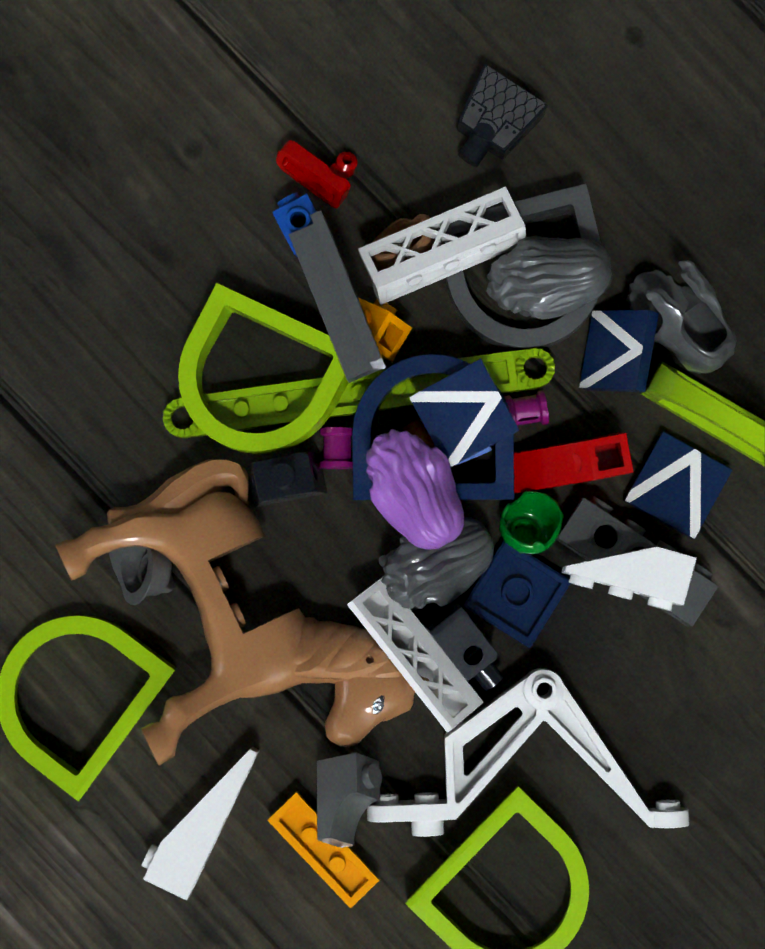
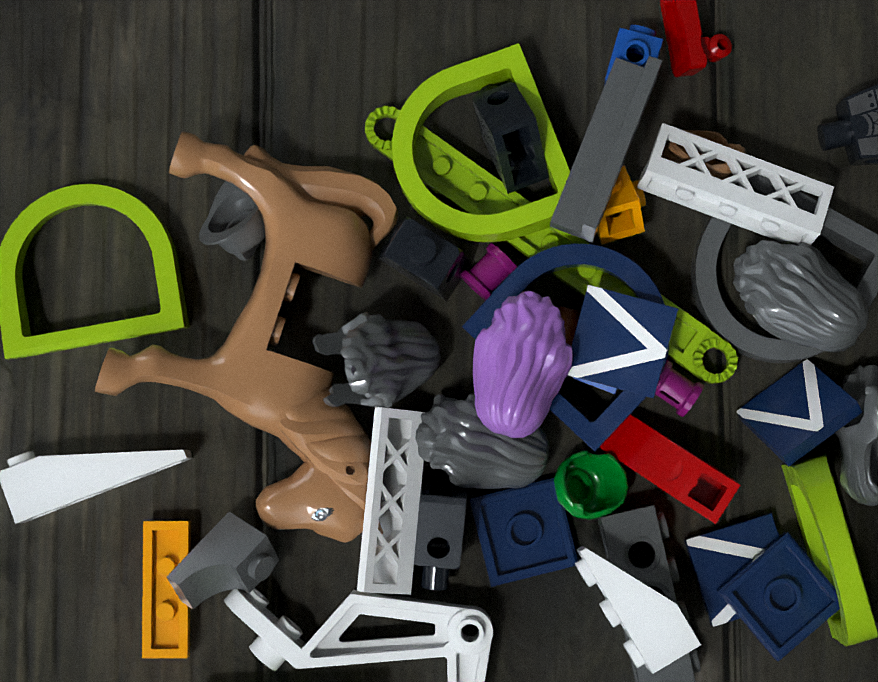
camera: 40 degrees right, 0 degrees up
none -> dark grey hair [312,312,441,408]
none -> black torso [472,82,550,194]
none -> dark blue tile [717,532,840,662]

